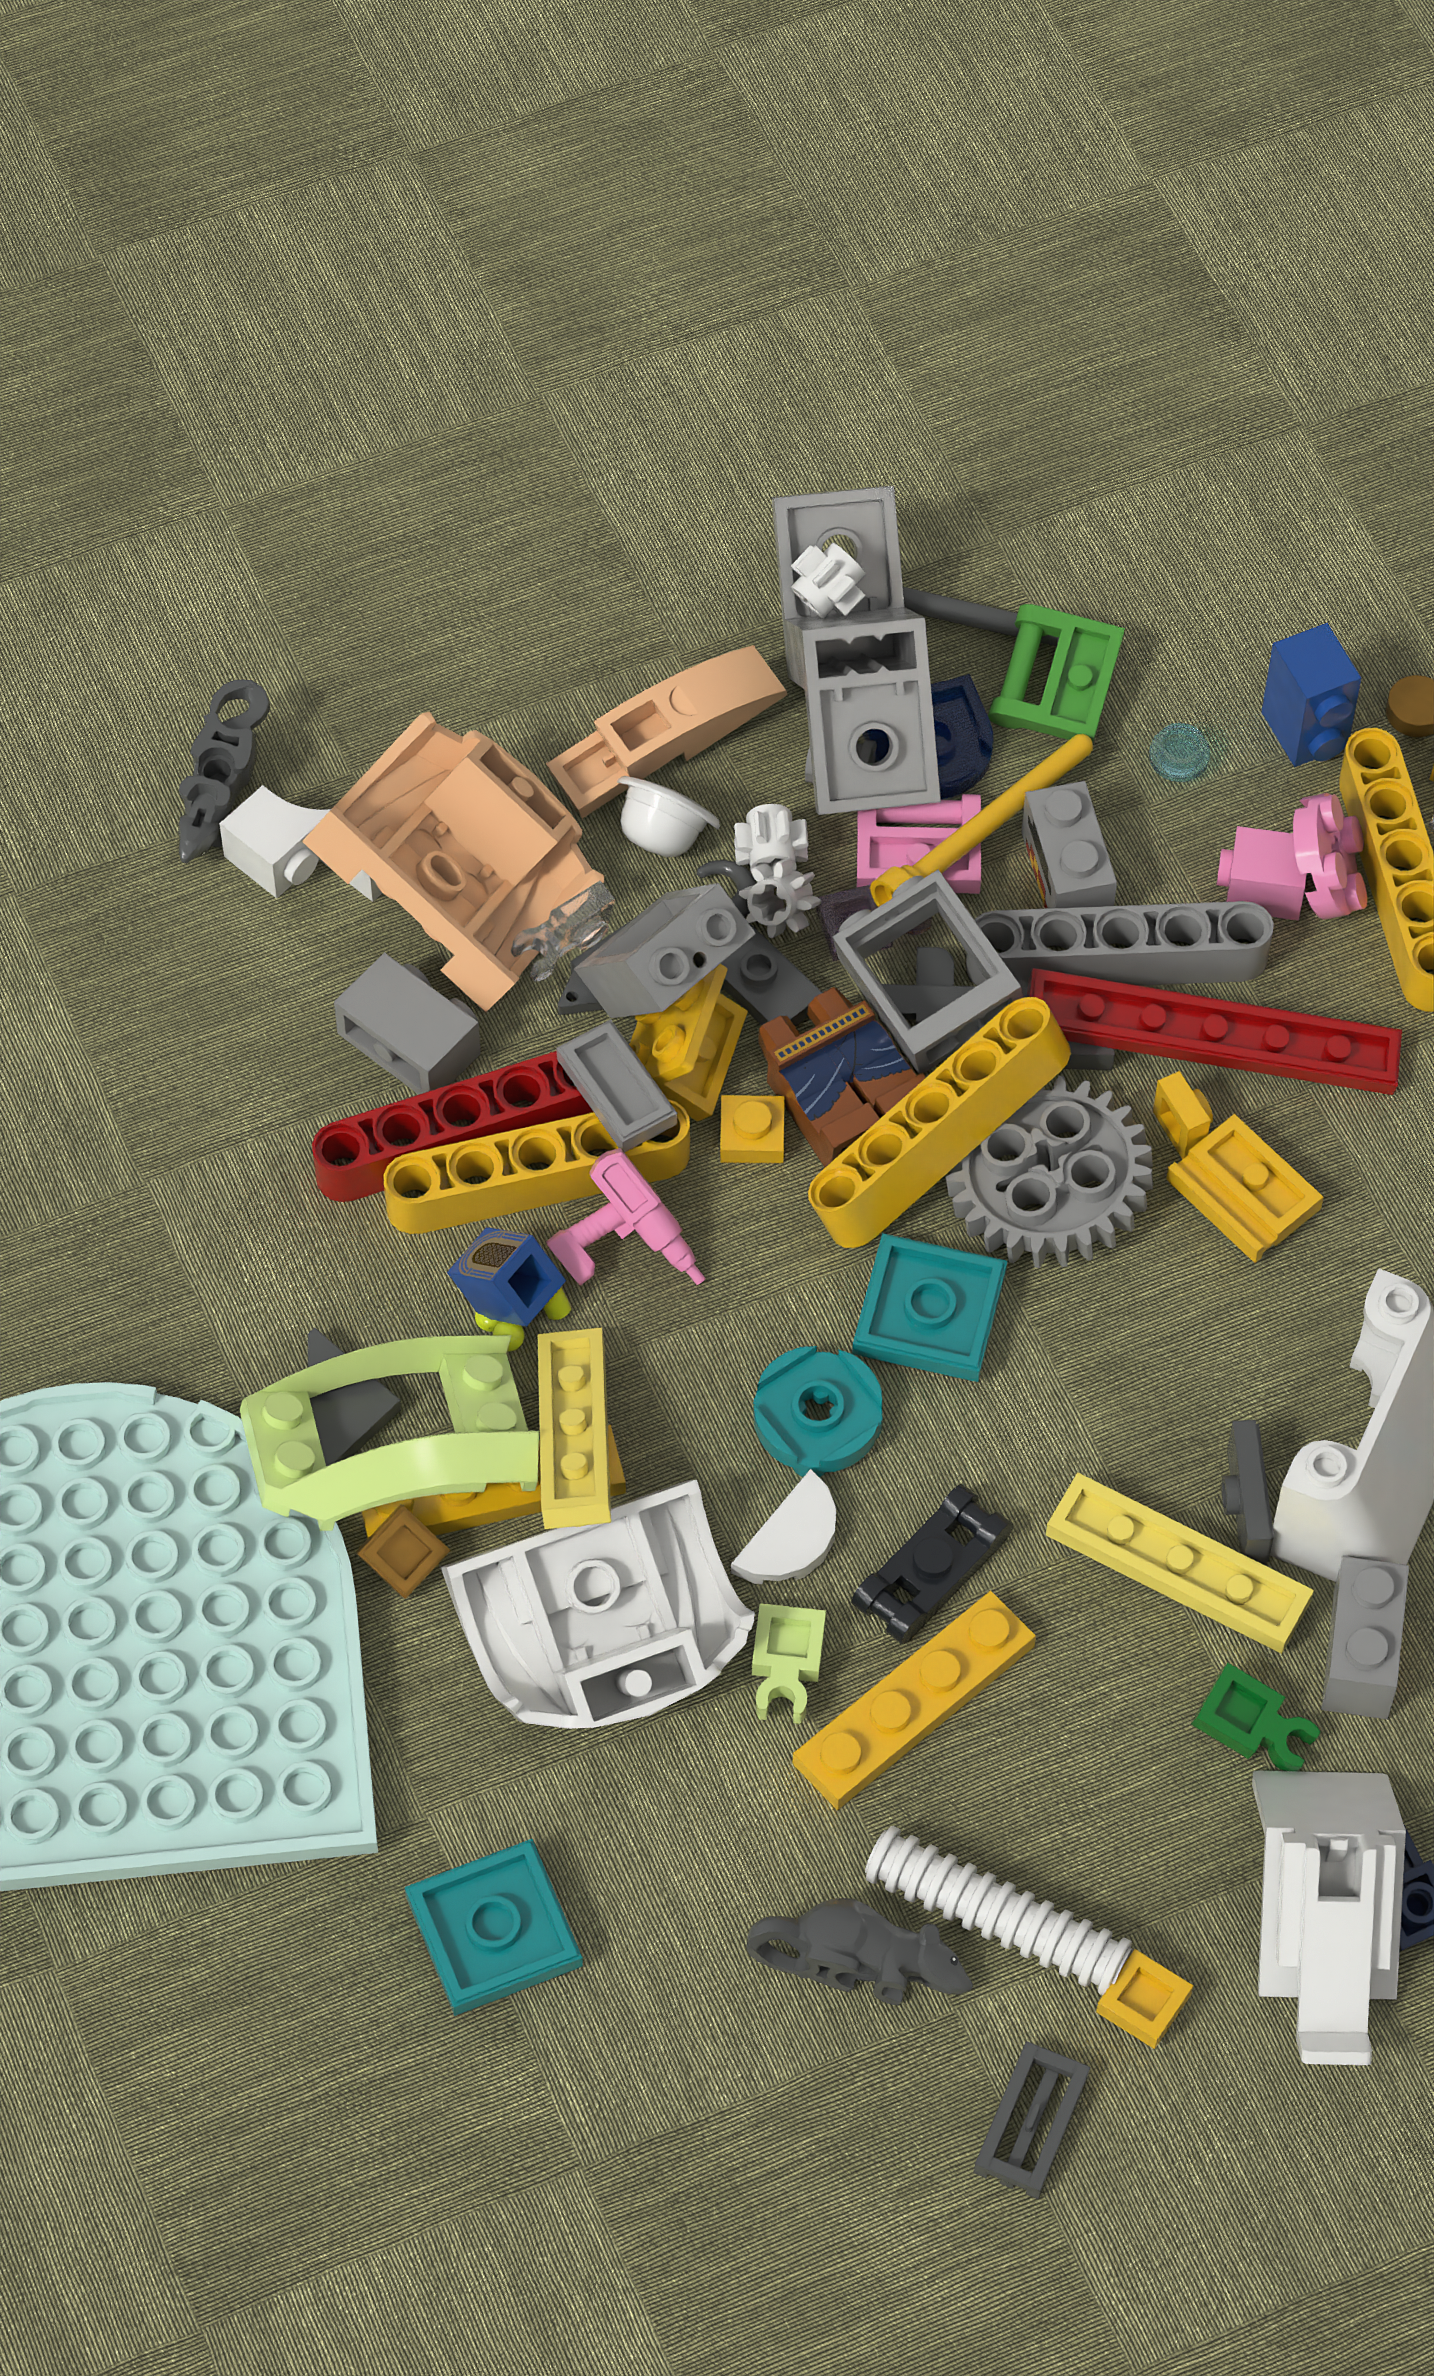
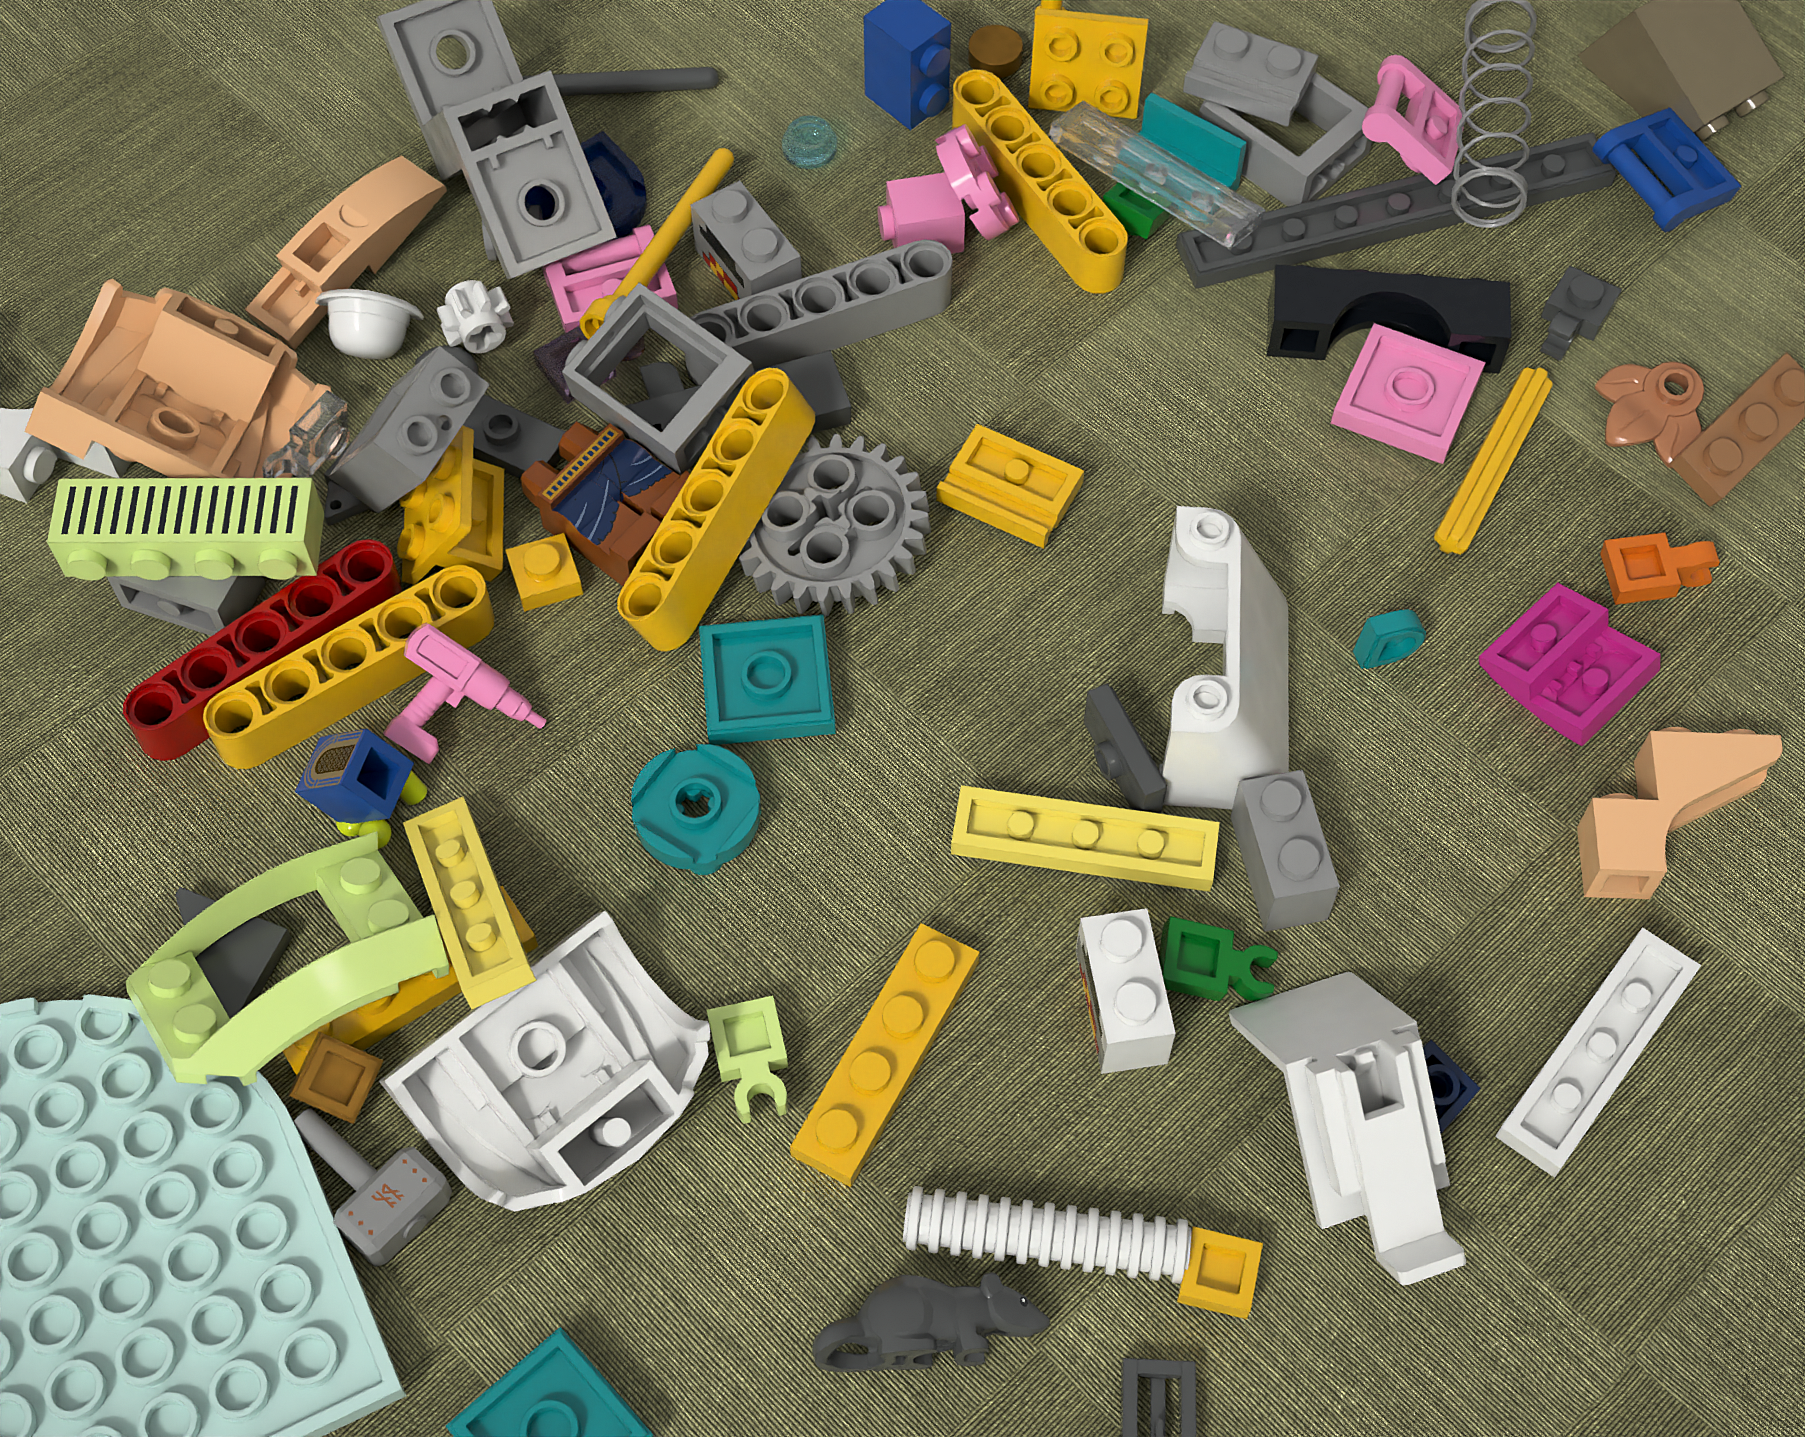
camera: 20 degrees left, 0 degrees up
light grey tile [556,1019,677,1152] -> none
white tile [731,1469,836,1584] -> none
white gear [739,857,821,938] -> none
white gear [791,543,866,619] -> none
black plate [851,1484,1014,1644] -> none
bright green plate [988,604,1125,743] -> none
red tile [1027,968,1402,1095] -> none
yellow plate [1153,1071,1213,1159] -> none
none -> yellowish green brick [47,478,325,581]
none -> light grey piece [294,1108,452,1267]
none -> white brick [1076,908,1176,1074]

